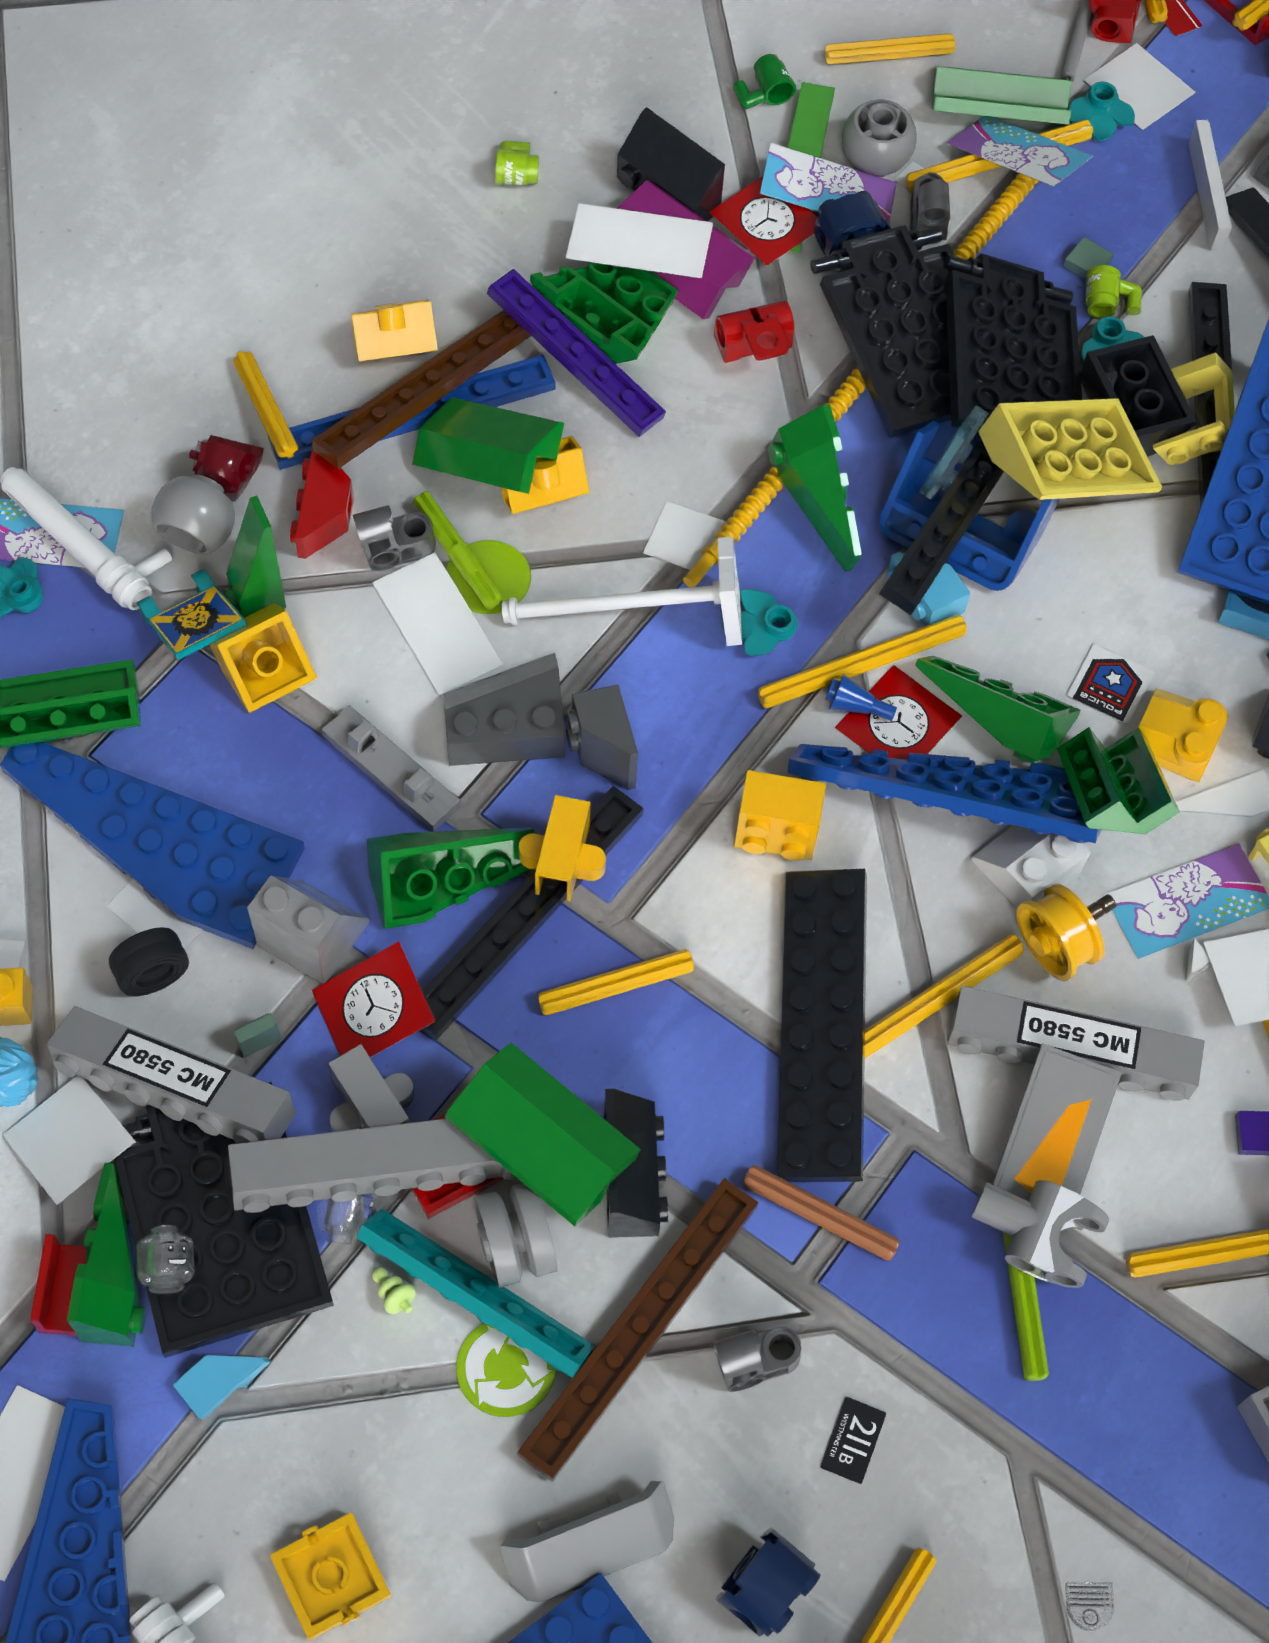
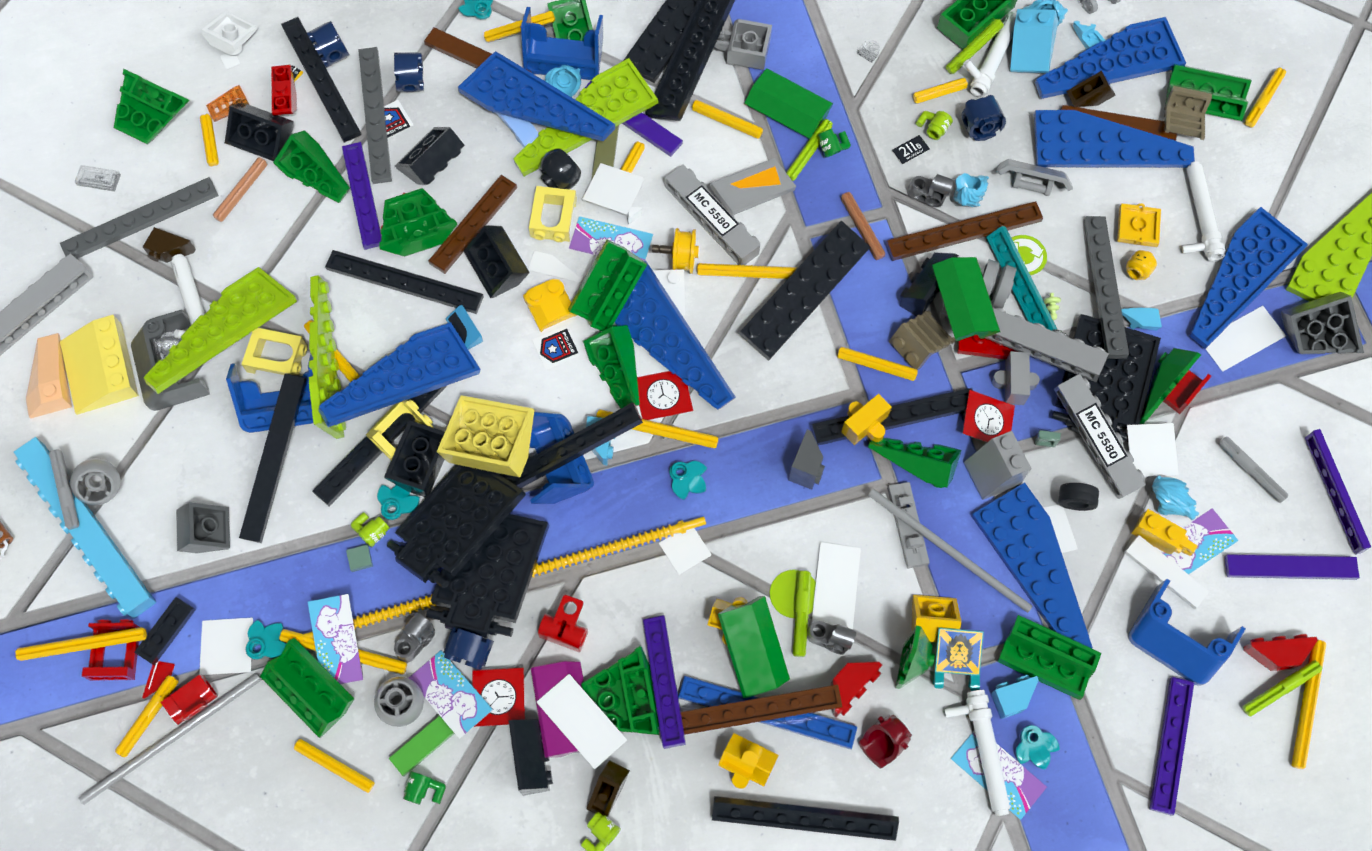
camera: 140 degrees left, 5 degrees up
clear head [136,1225,195,1294] -> none
light grey wheel [151,475,235,555] -> none
yellow axle [233,350,298,459] -> none
dark grey wedge [443,653,565,766] -> none
white tile [502,537,742,646] -> none
yellow brick [734,770,826,861] -> none
green wedge [768,404,862,572] -> none
blue cone [825,674,897,721] -> none
clear light blue wing [919,406,988,500] -> none
light grey connector [971,1180,1109,1288] -> none
white tile [1188,120,1232,251] -> none
none -> black plate [134,597,196,666]
none -> dark brown slope [586,760,630,817]
none -> black plate [712,796,899,841]
none -> green slope [744,68,833,138]
none -> green piece [818,129,851,158]
none -> light grey piece [868,489,1033,613]
none -> dark tan plate [889,311,956,370]
none -> lime piece [916,111,953,140]
none -> medium azure hair [953,173,989,207]
none -> medium azure slope [991,675,1039,719]
none -> dark grey plate [1084,216,1129,359]
none -> yellow head [1126,250,1157,280]

